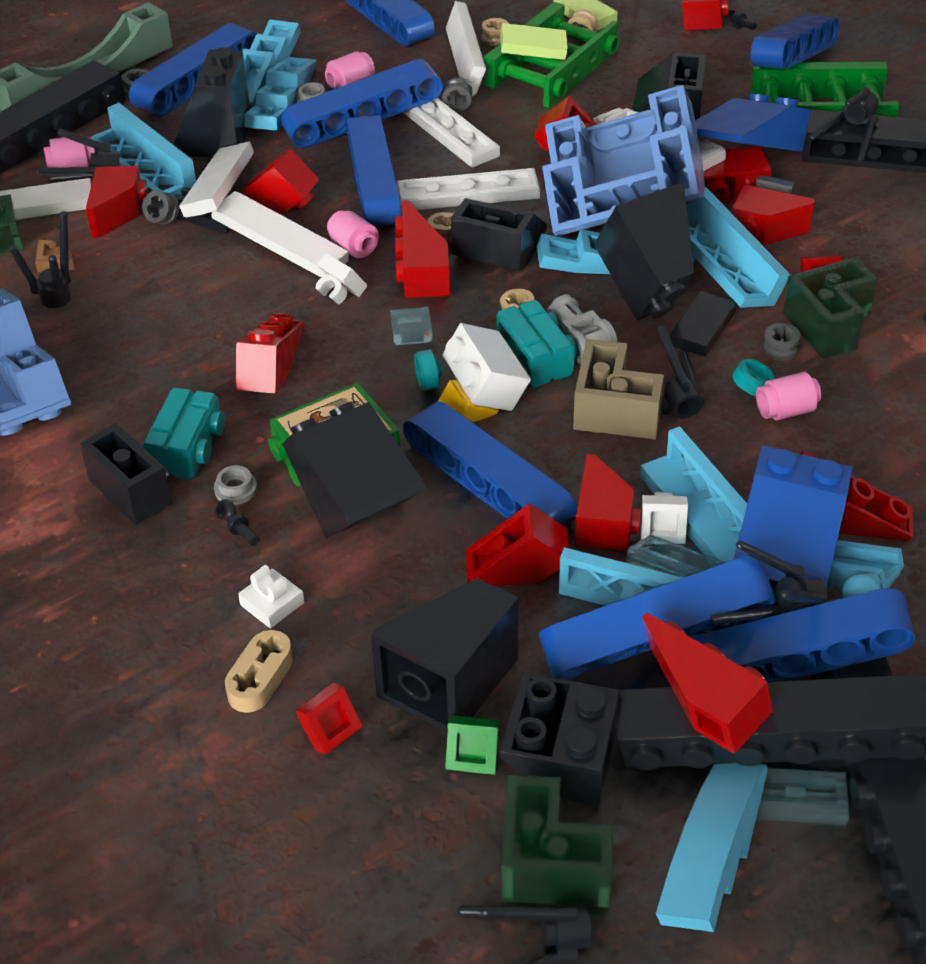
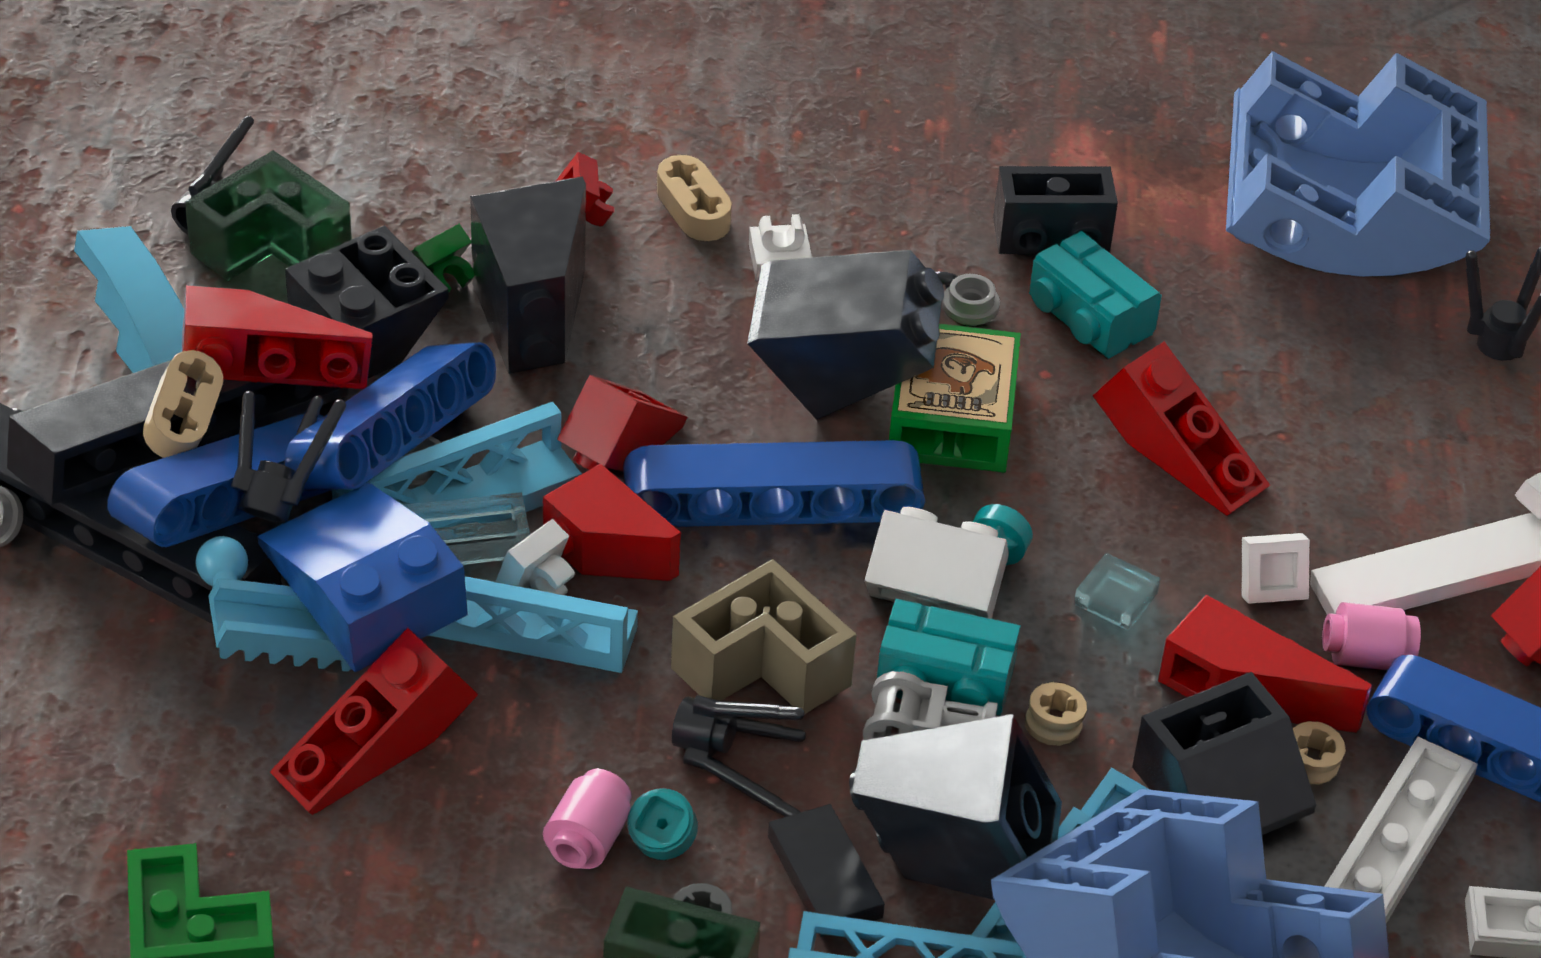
camera: 125 degrees right, 0 degrees up
none -> tan beam [143,350,223,458]

